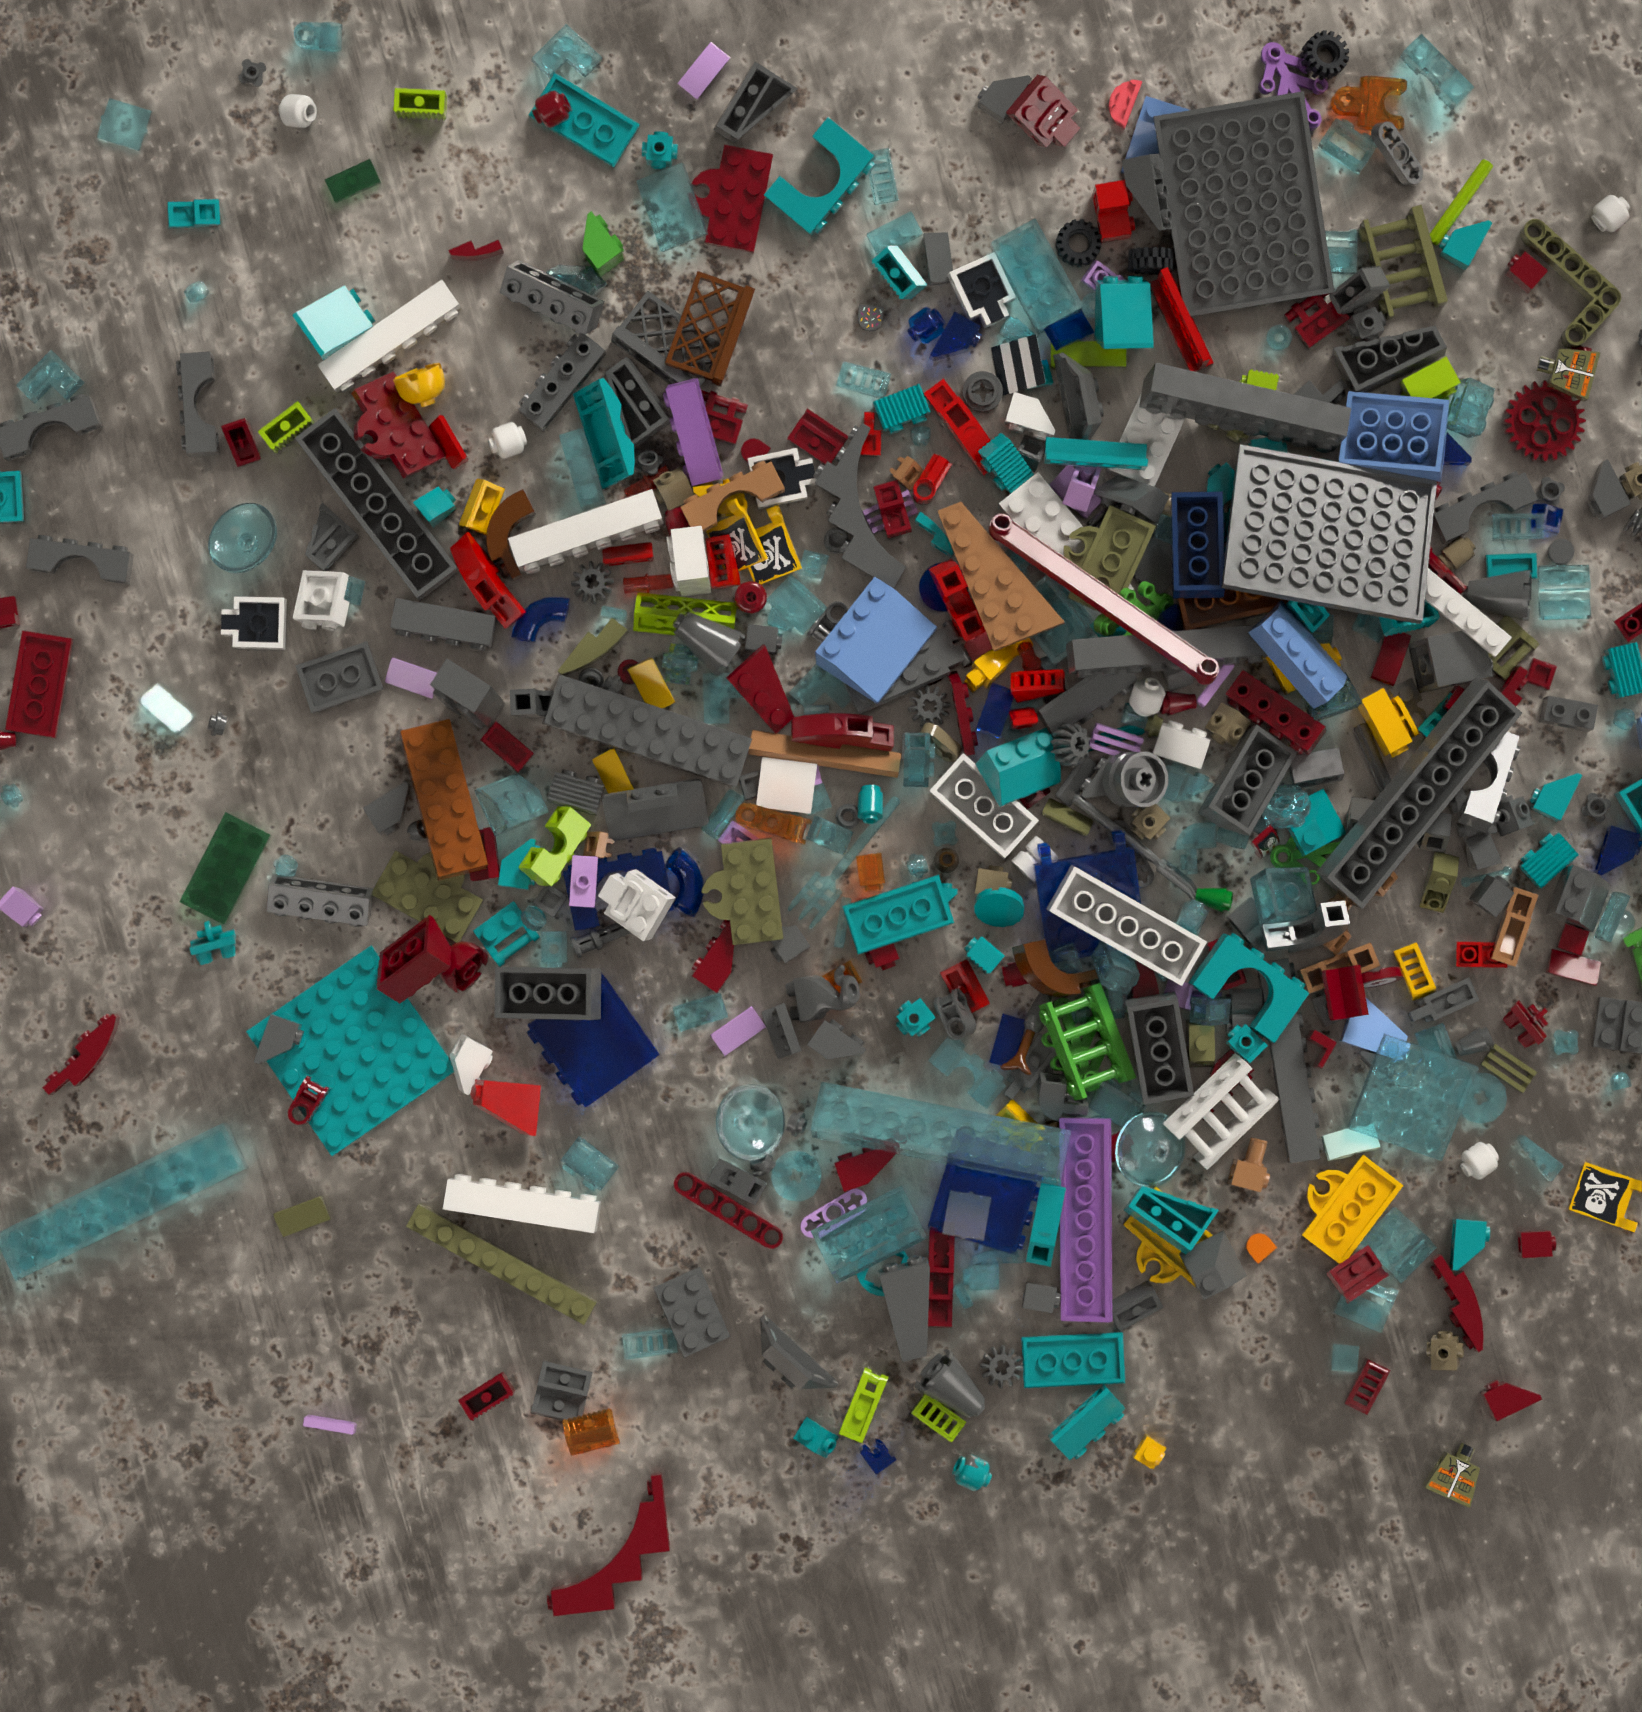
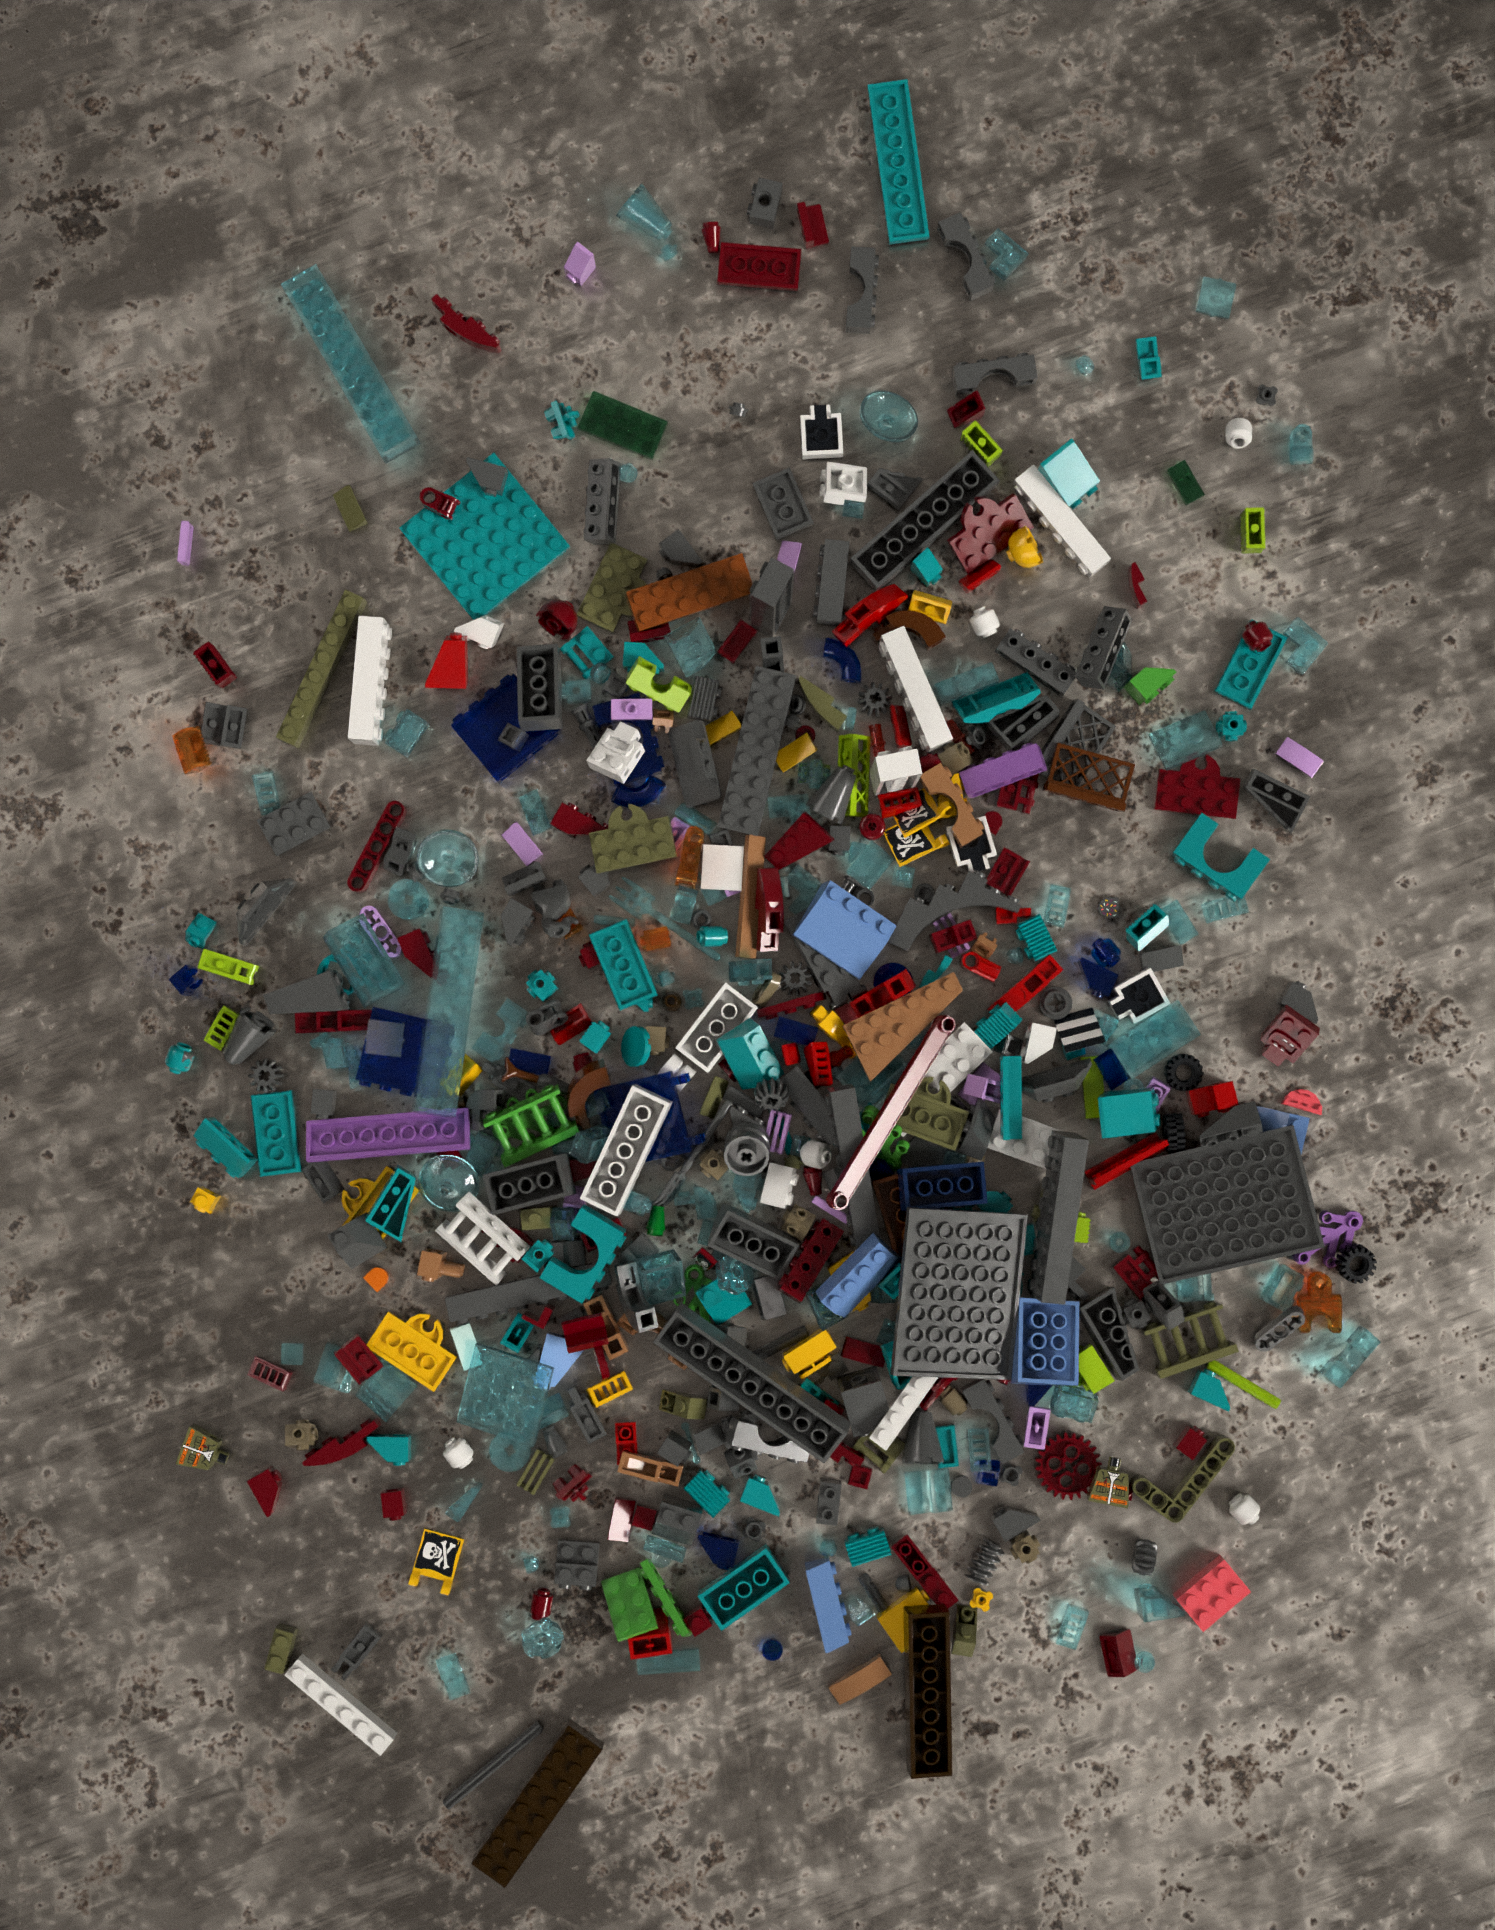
camera: 90 degrees right, 0 degrees up
clear light blue slope [139,684,195,735] -> none
dark red slope [377,915,451,1004] -> none
dark red arch [547,1473,670,1616] -> none
teal slope [1026,1183,1066,1267] -> none
none -> dark grey slope [498,723,529,752]
none -> teal slope [500,1312,535,1353]
none -> lavender slope [1024,1406,1050,1450]

